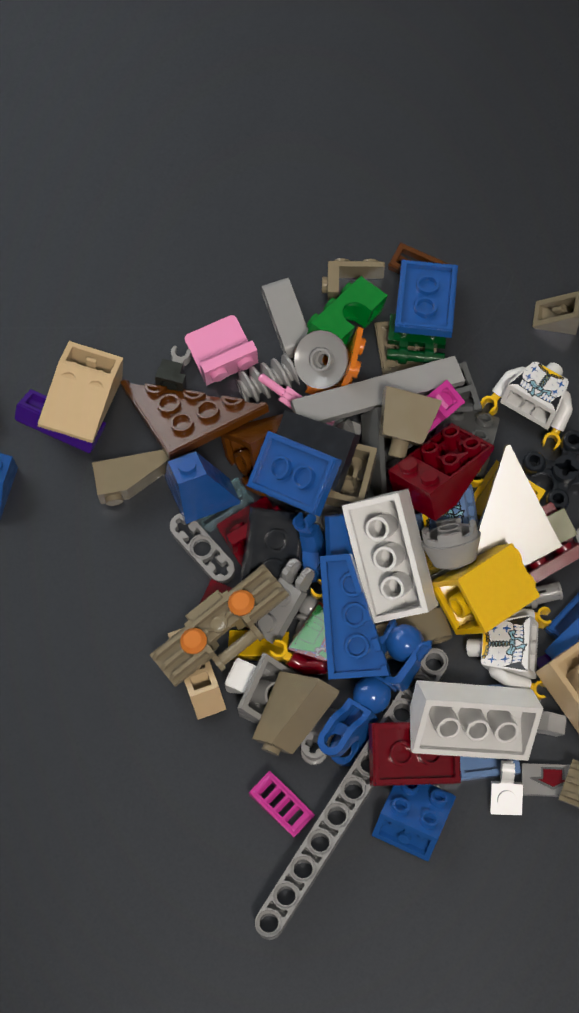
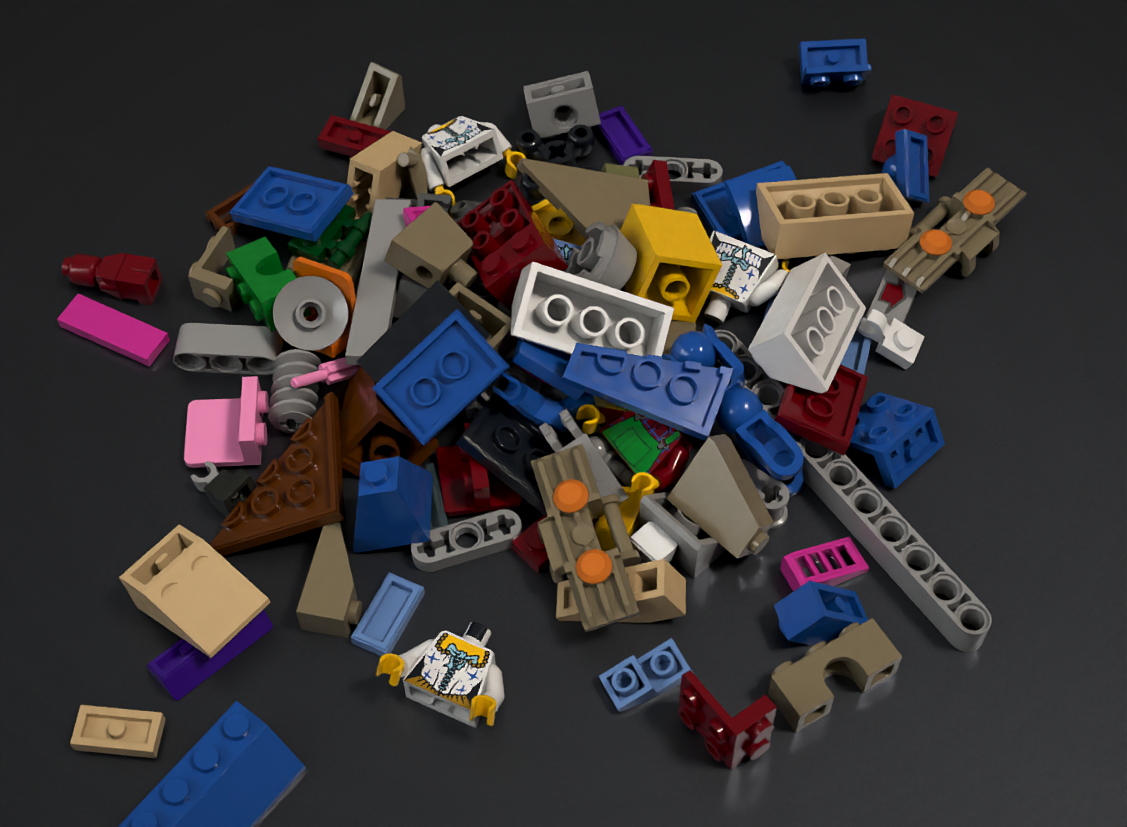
camera: 70 degrees left, 15 degrees down
none -> dark pink tile [57,294,170,367]
none -> dark red piece [62,252,163,306]
none -> dark red plate [318,115,392,157]
none -> tan slope [346,131,422,220]
none -> medium blue tile [350,572,425,656]
none -> torso [375,622,505,728]
none -> dark tan bar [397,147,428,199]
none -> medium blue slope [599,638,694,712]
none -> dark red bracket [678,670,777,770]
none -> dark tan arch [767,618,902,733]
none -> blue slope [774,580,868,645]

